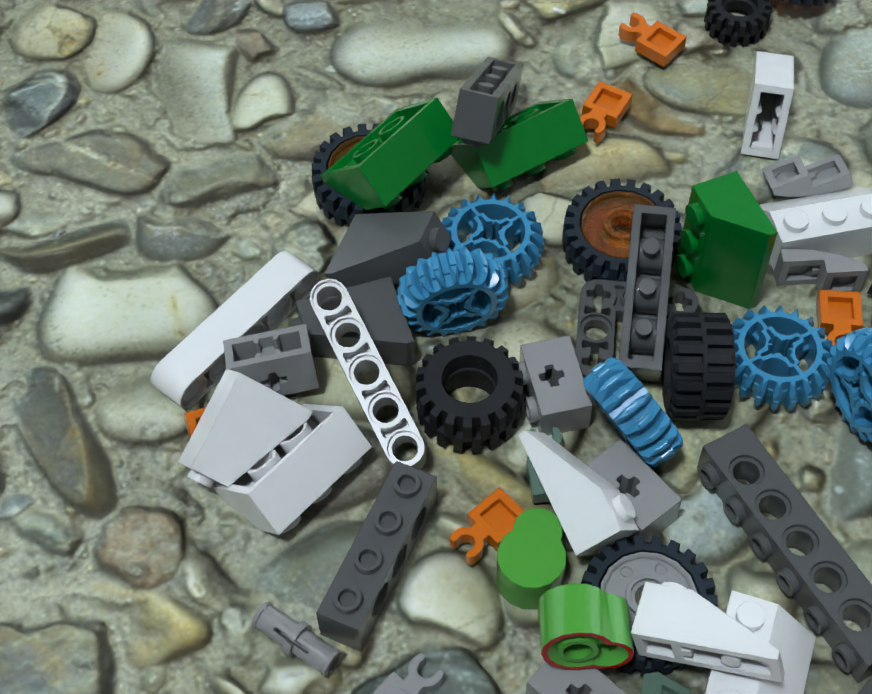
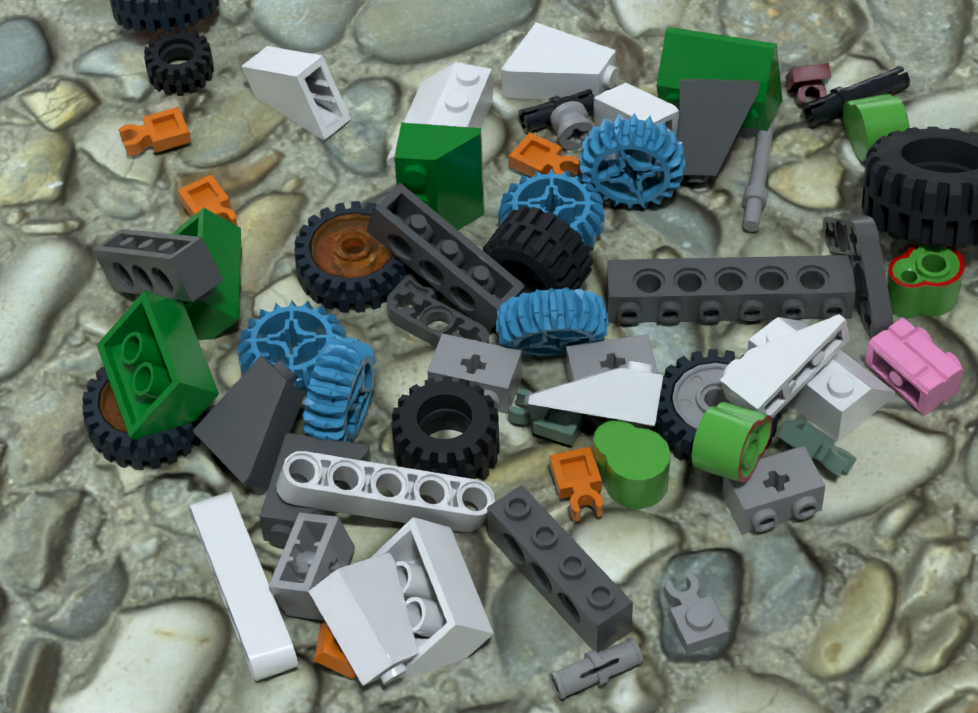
camera: 60 degrees left, 5 degrees down
light grey slope [762,154,854,197] -> none
light grey slope [774,249,868,292] -> none

